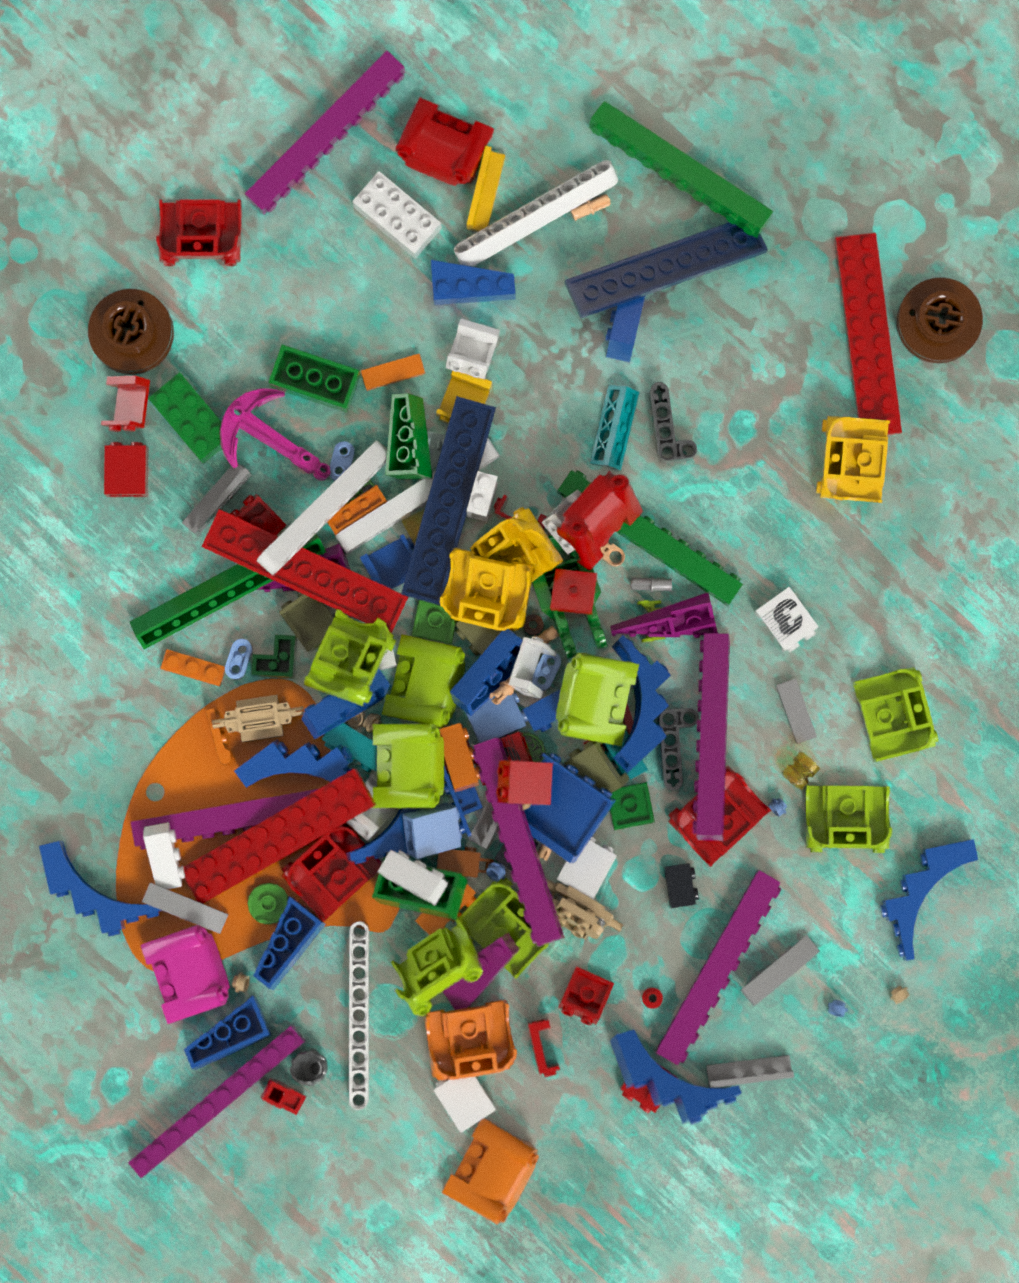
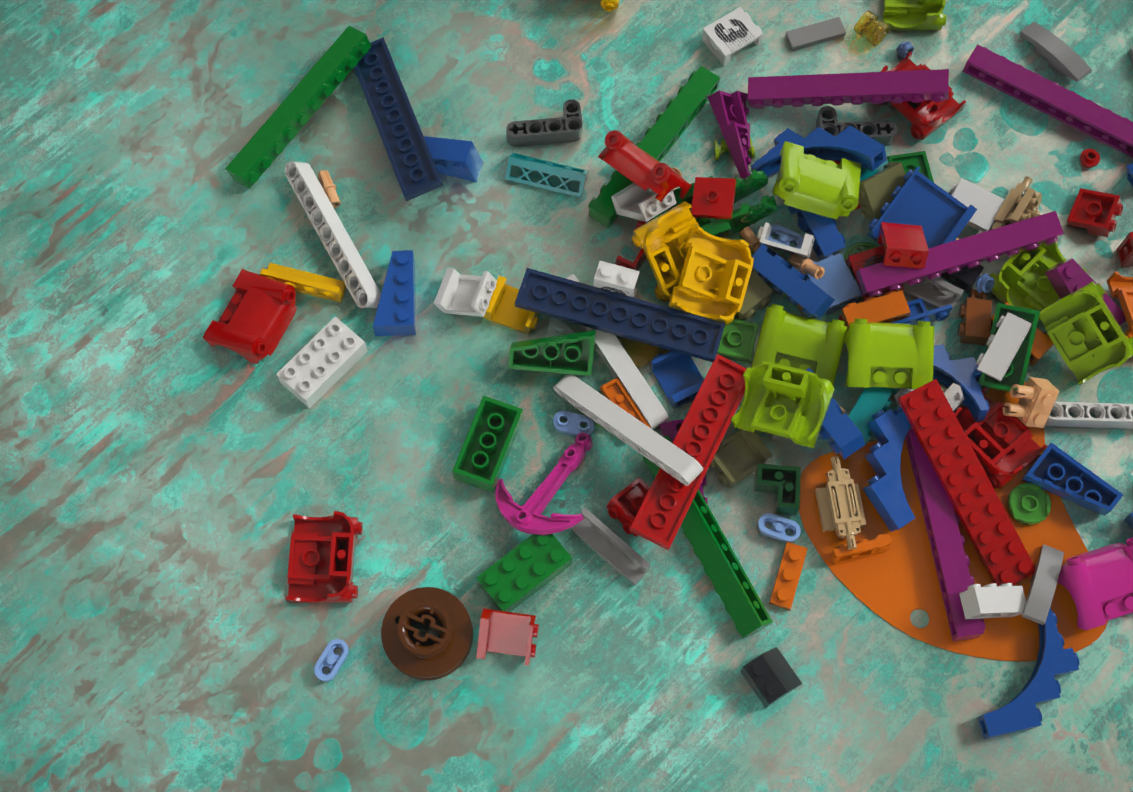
camera: 90 degrees left, 15 degrees down
red brick [104,442,149,497] -> none
tan plate [232,972,250,993] -> none
magenta brick [244,50,405,215] -> none
orange tile [361,353,425,391] -> none
tan plate [363,713,382,733] -> none
medium blue brick [403,803,462,859] -> none
light grey axle [630,576,672,593] -> none
black brick [664,863,699,908] -> none
medium blue plate [828,1000,848,1017] -> none
none -> light blue plate [314,639,349,682]
none -> black slope [740,647,802,708]
none -> light nougat brick [1003,377,1060,428]

